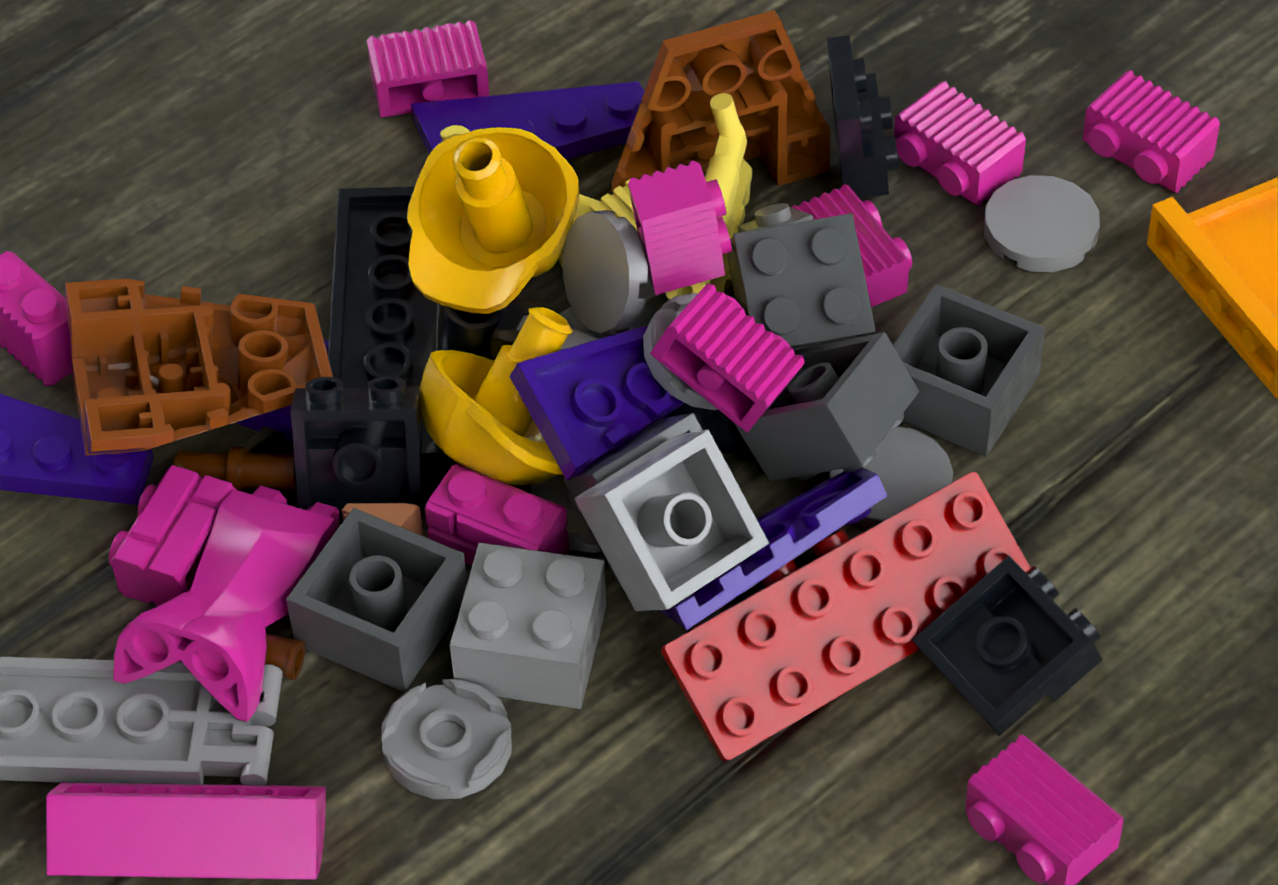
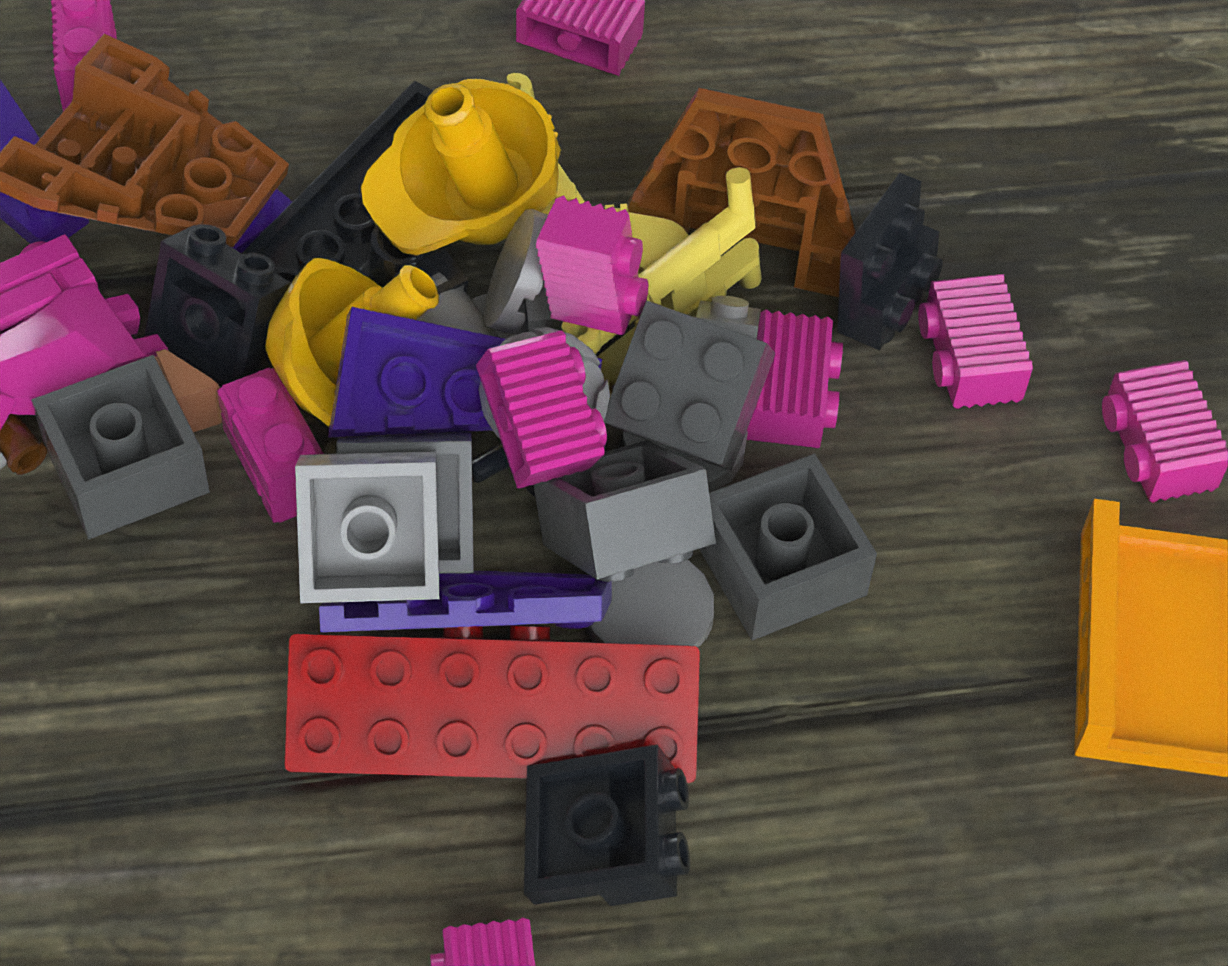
camera: 30 degrees right, 5 degrees up
reddish brown pin [174,446,297,493] -> none
light grey tile [382,679,512,800] -> none
dark purple wing [411,81,644,160] -> none
light grey brick [450,543,607,709] -> none
light grey tile [984,175,1100,272] -> none

